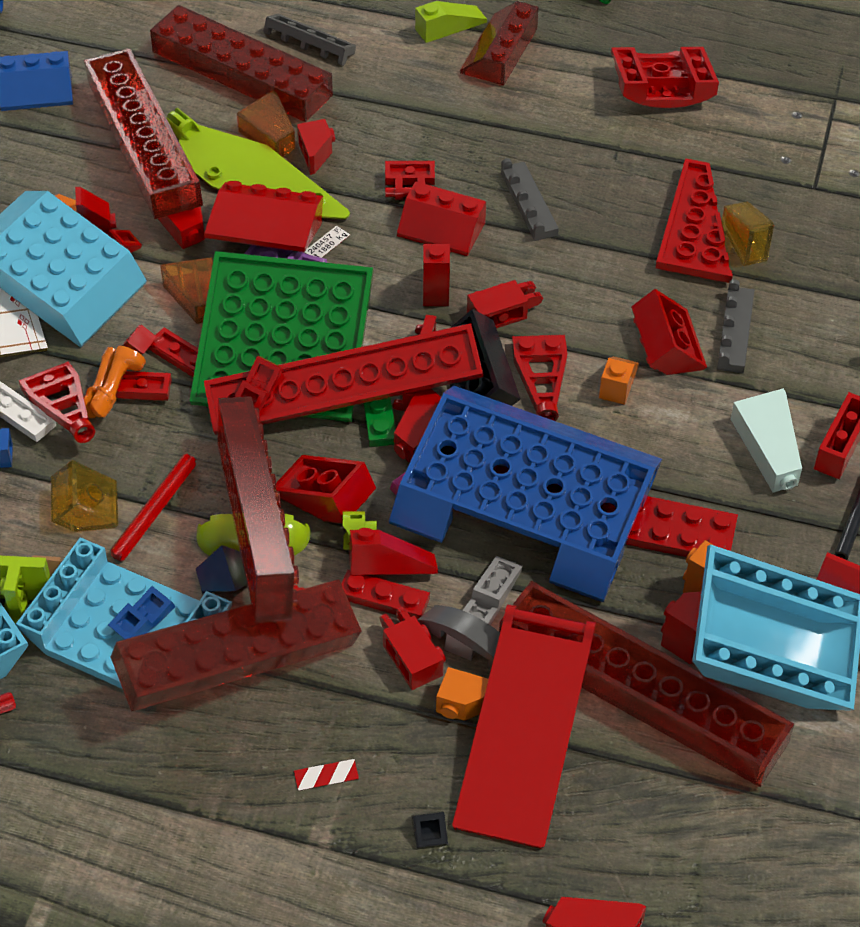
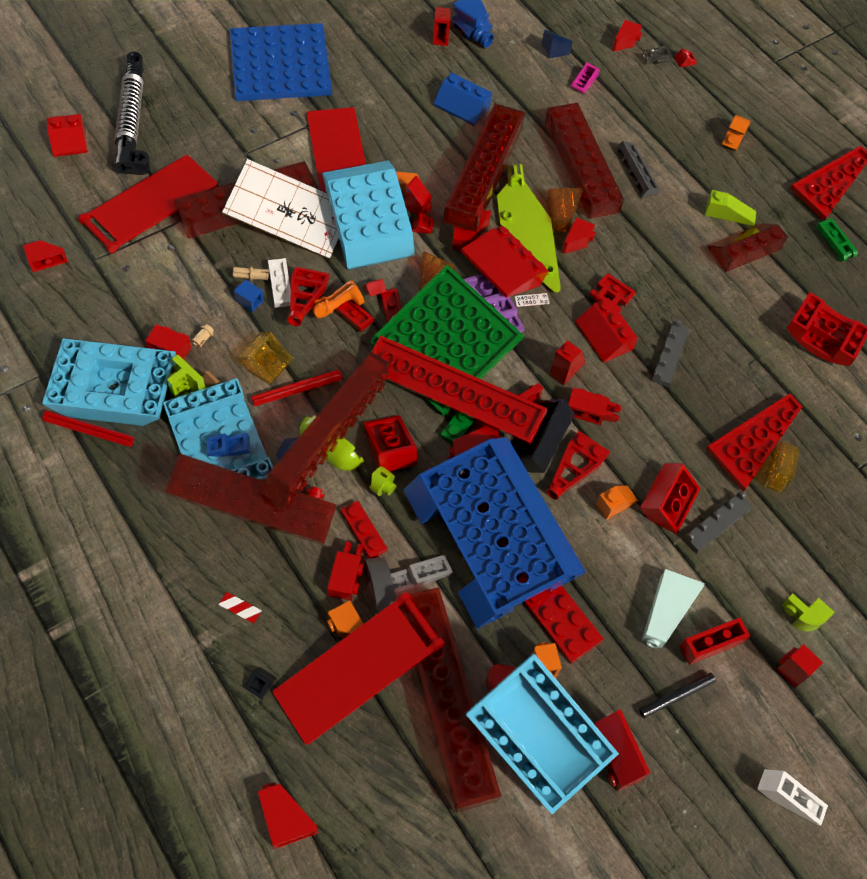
camera: 35 degrees right, 10 degrees up
red slope [231,356,284,417] -> none
red slope [349,528,438,575] -> none

